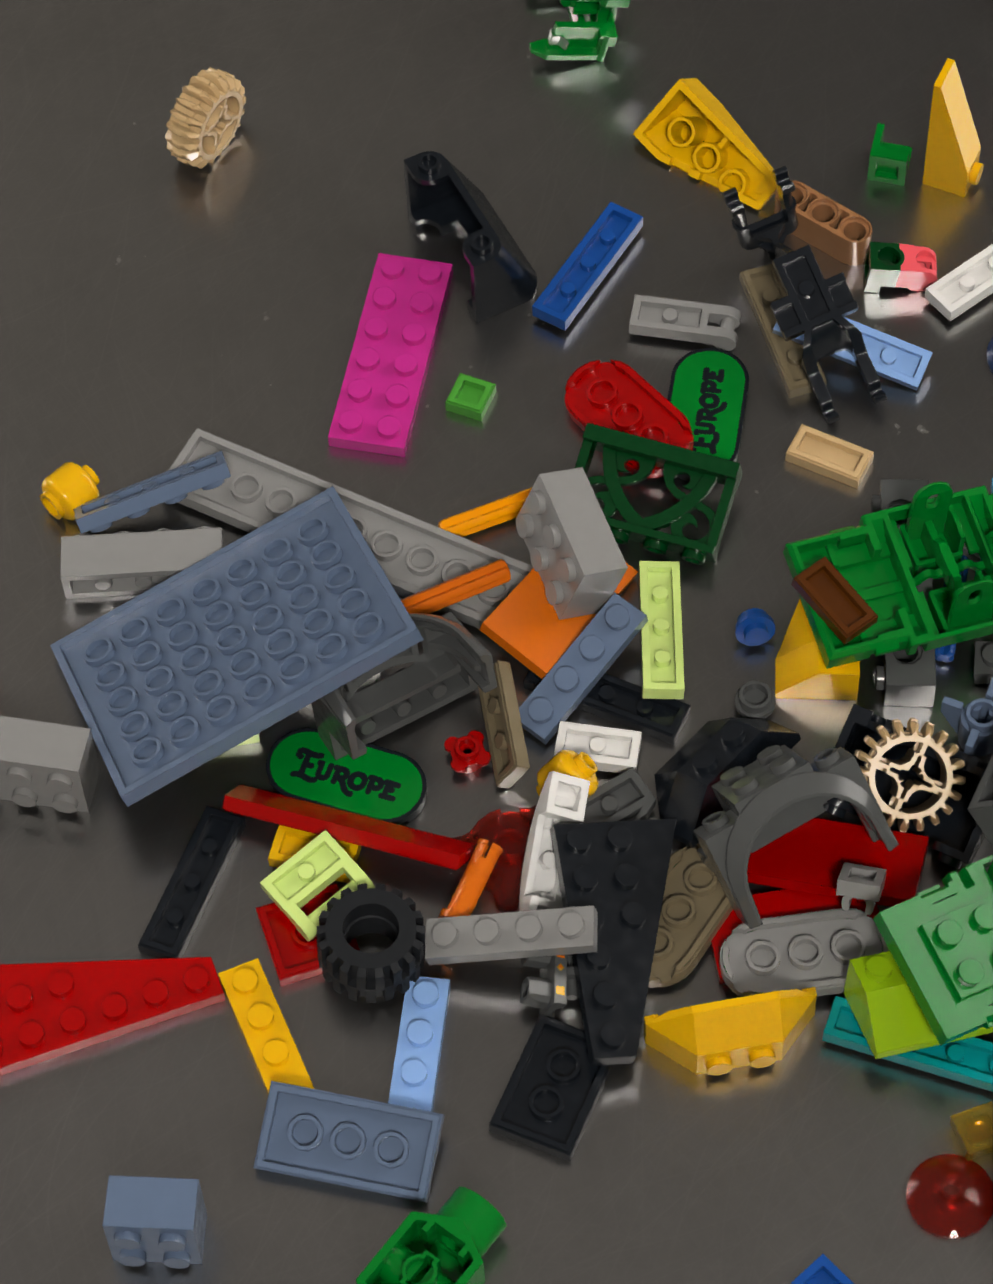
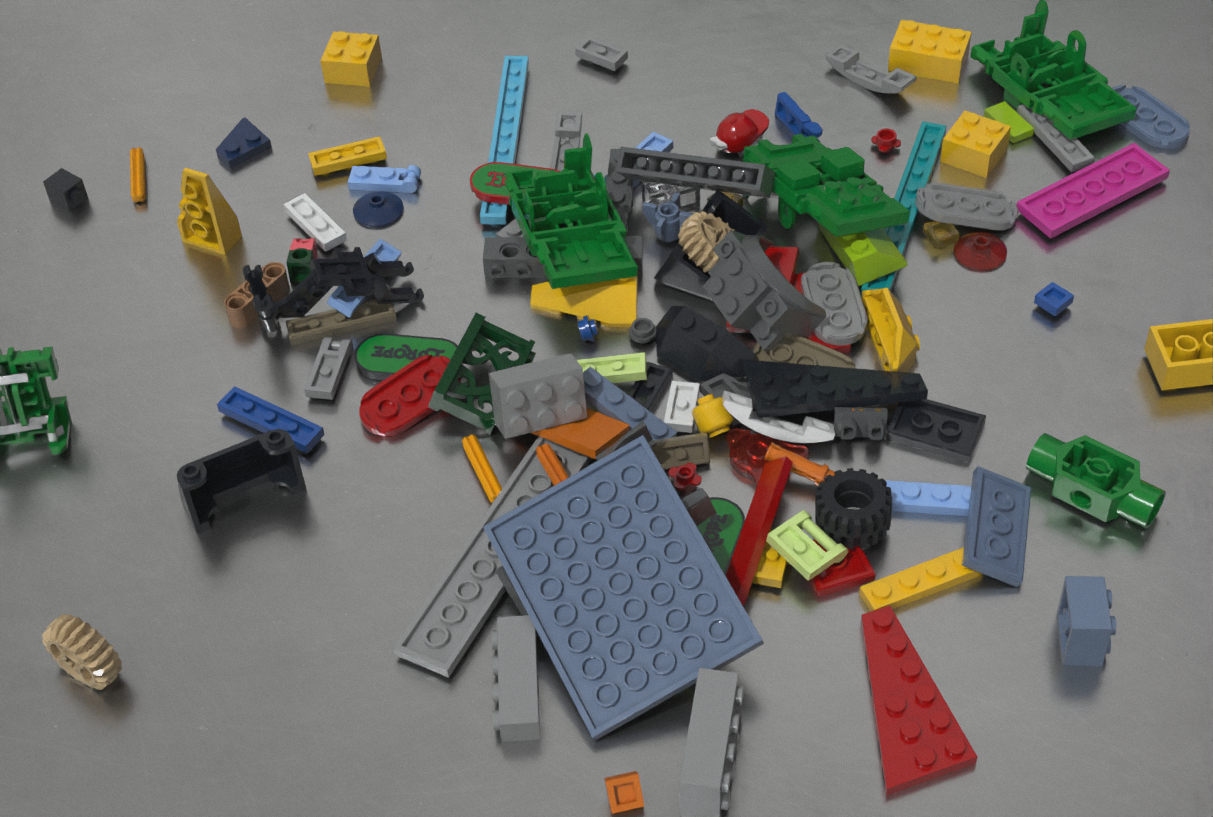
camera: 90 degrees left, 10 degrees down
yellow head [40,462,100,521] -> none
sand blue plate [74,450,231,534] -> none
black tile [138,805,246,959] -> none
dark pink plate [328,253,453,458] -> none
light grey plate [425,905,598,965] -> none
bright green tile [445,373,496,422] -> none
yellow wedge [633,78,777,210] -> none
tan tile [785,424,874,489] -> none
reddish brown tile [791,557,878,645] -> none
light grey tile [836,862,887,915] -> none
green panel [867,123,912,186] -> none

